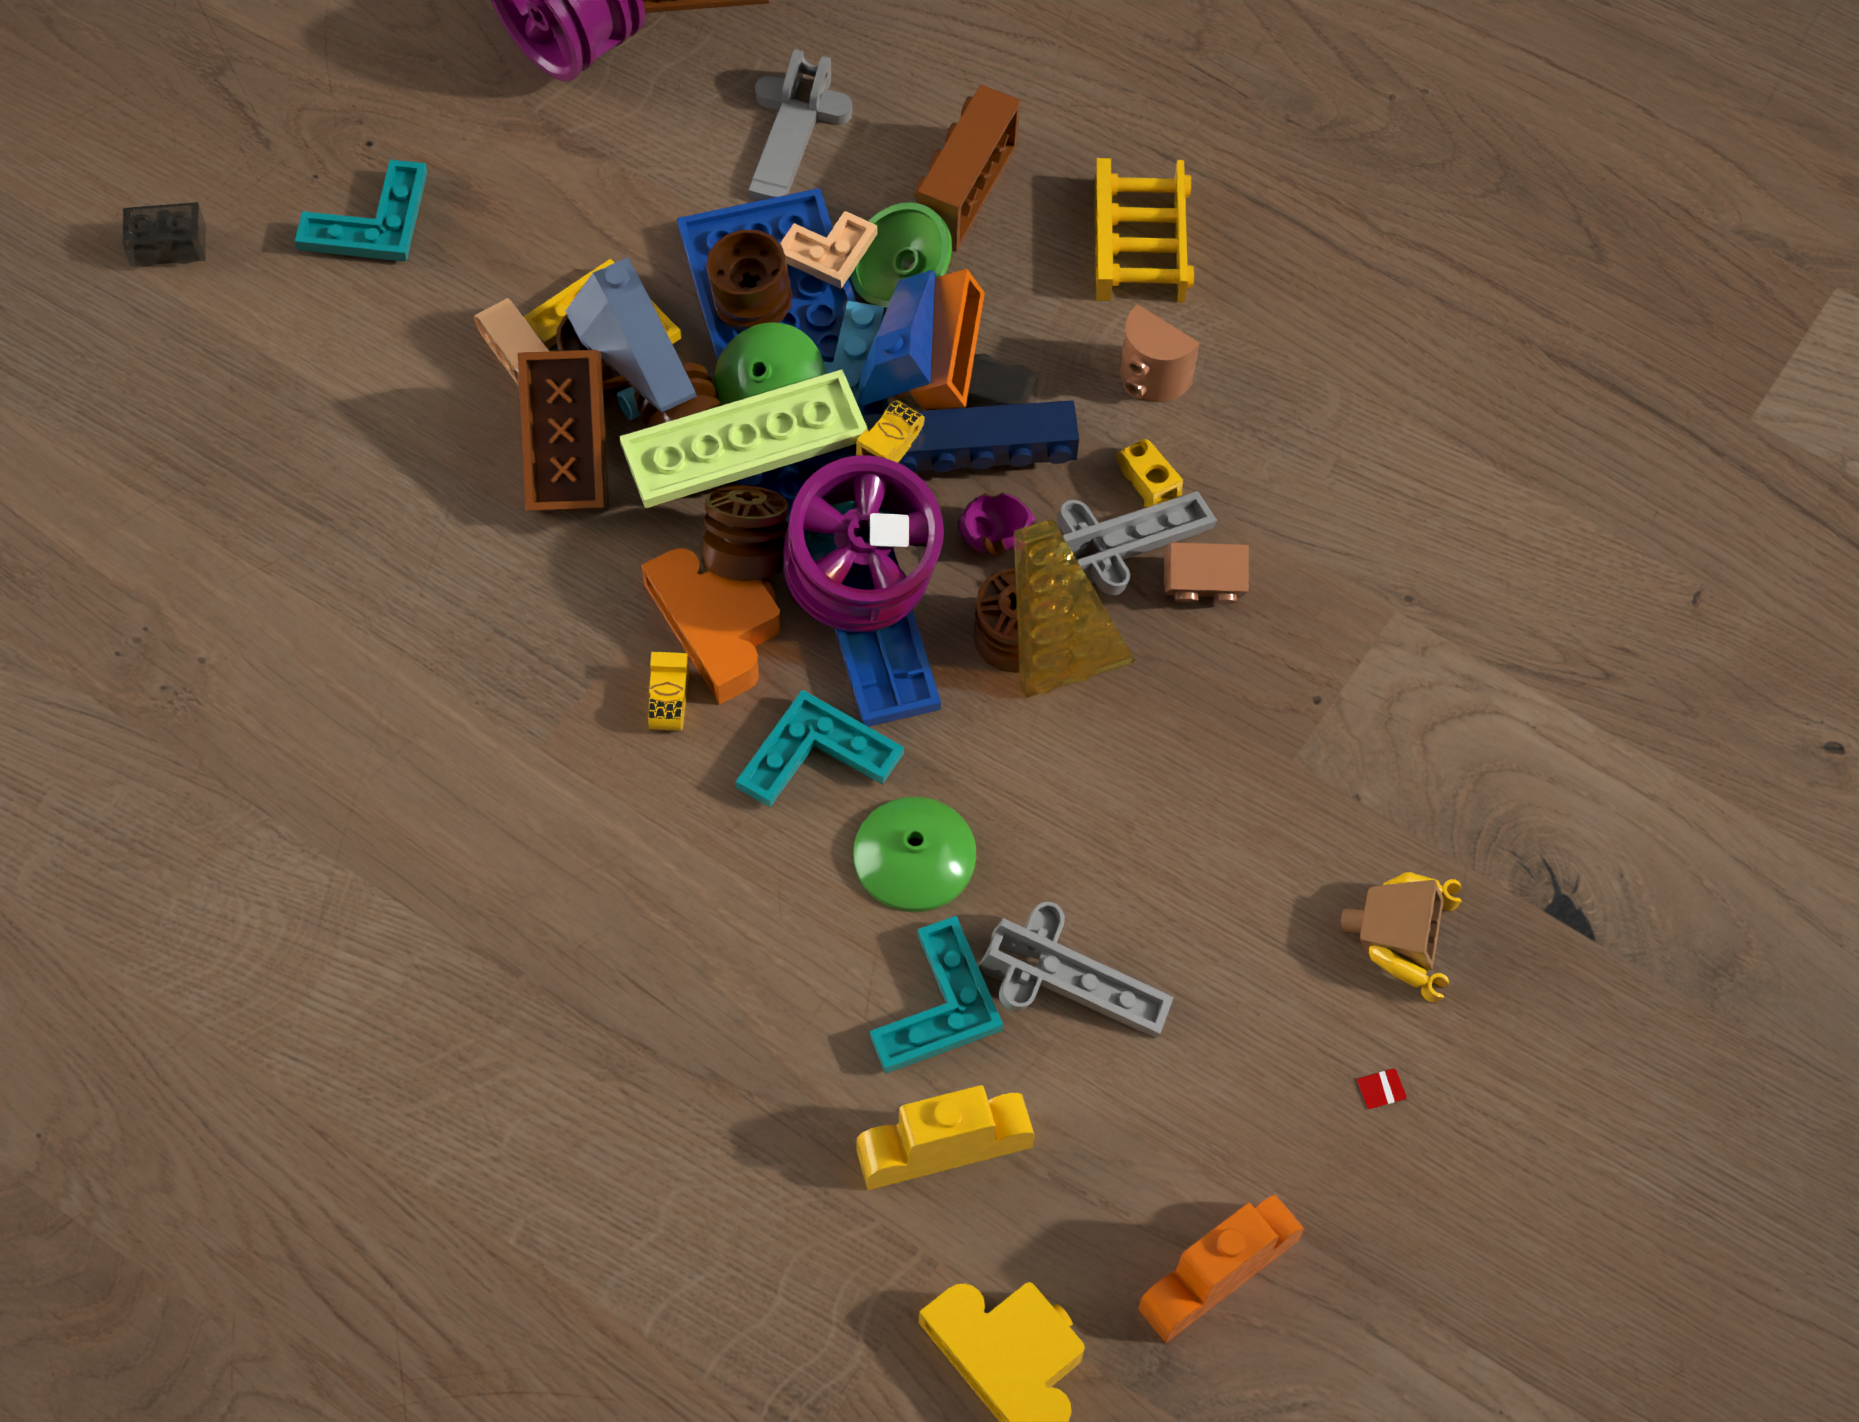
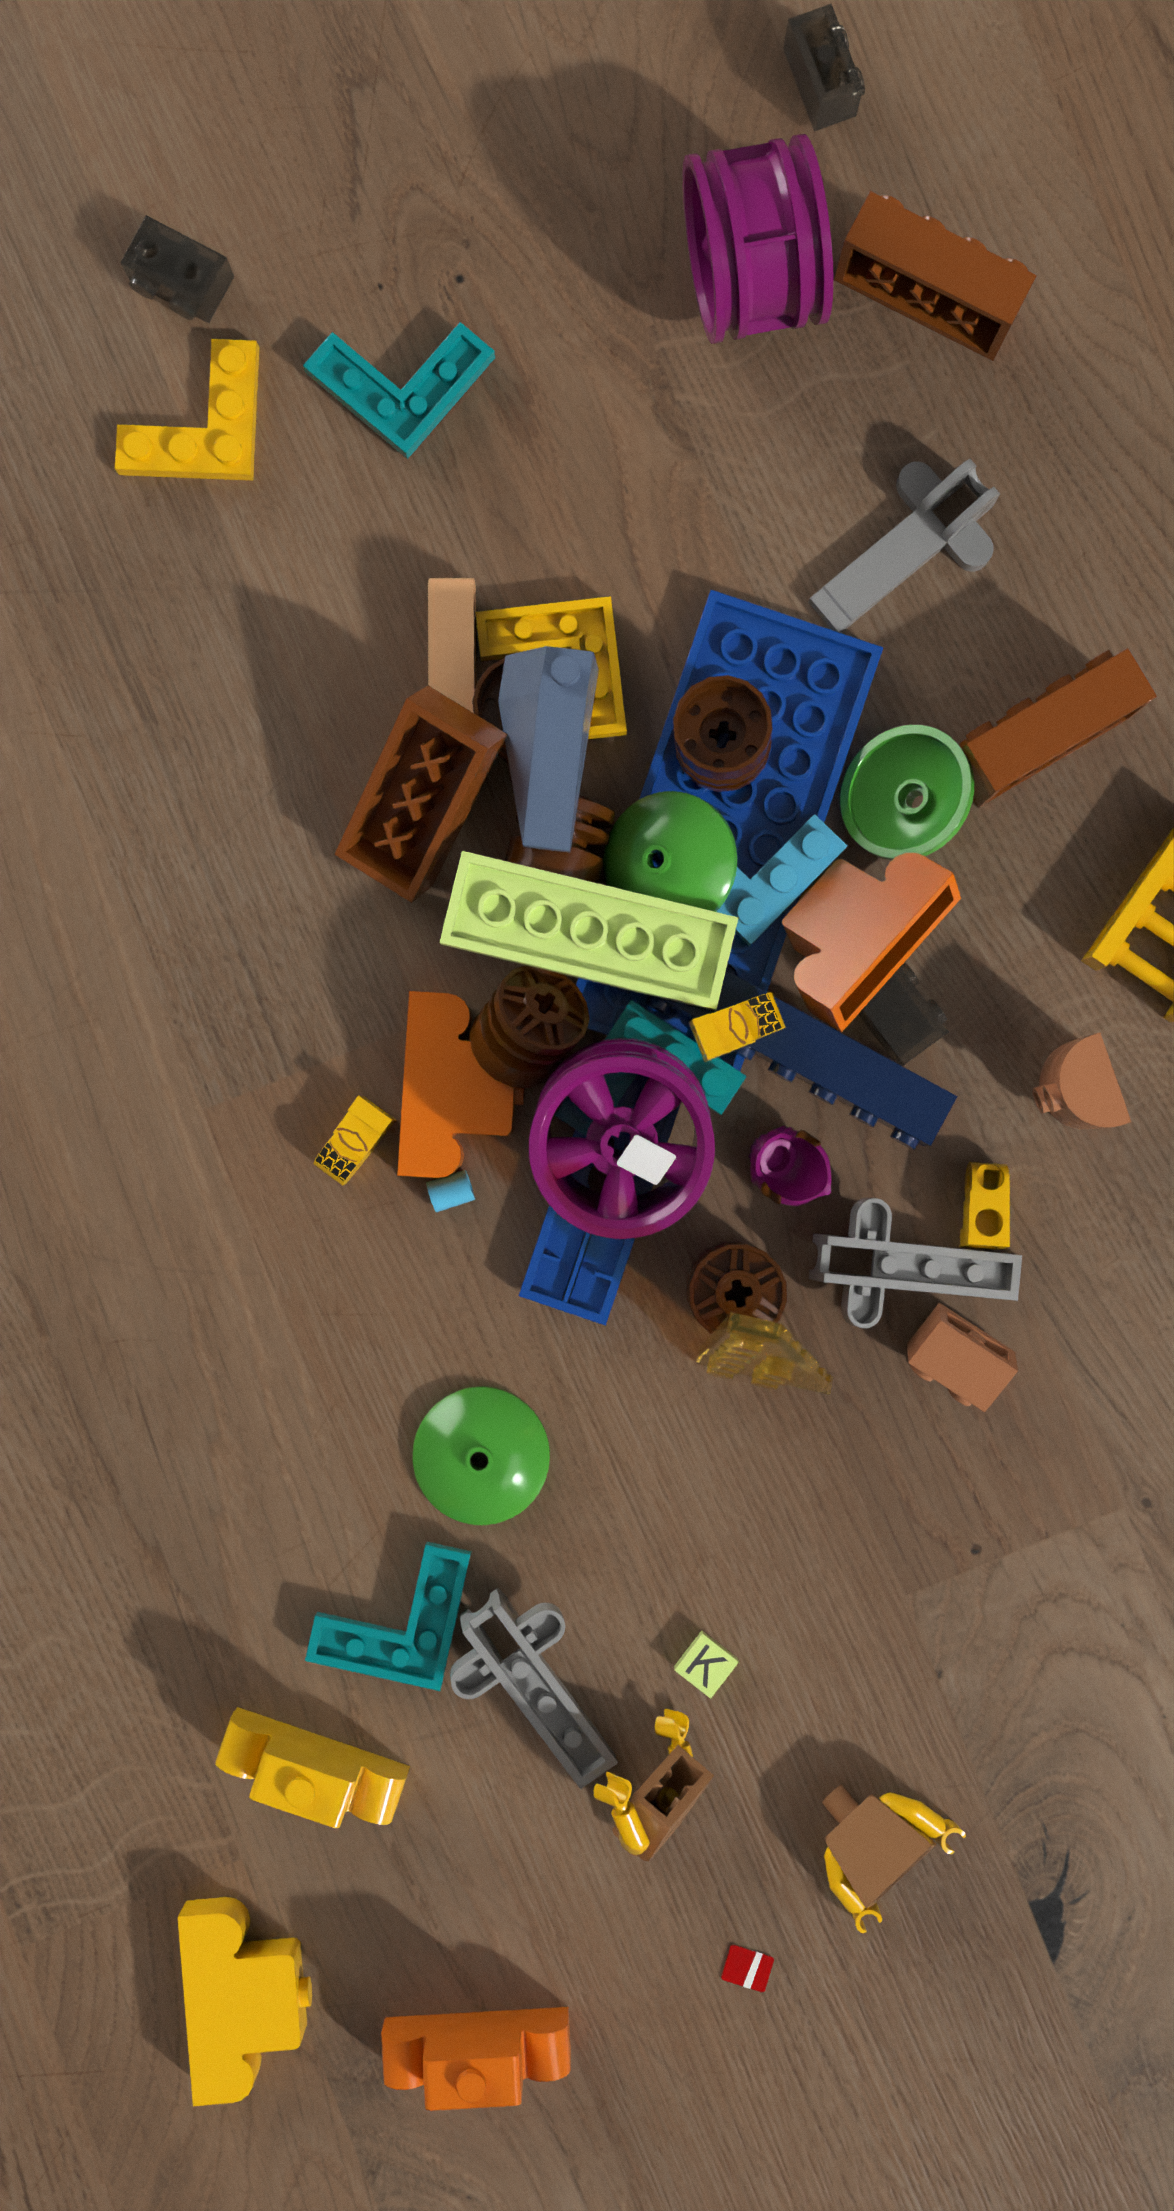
camera: 40 degrees right, 25 degrees up
teal plate [736,690,904,808] -> none
light nougat plate [780,211,877,289] -> none
blue wedge [858,270,935,406] -> none
none -> yellow plate [115,339,259,481]
none -> medium azure hinge [426,1169,475,1212]
none -> torso [593,1709,714,1862]
none -> yellowish green tile [674,1630,739,1699]

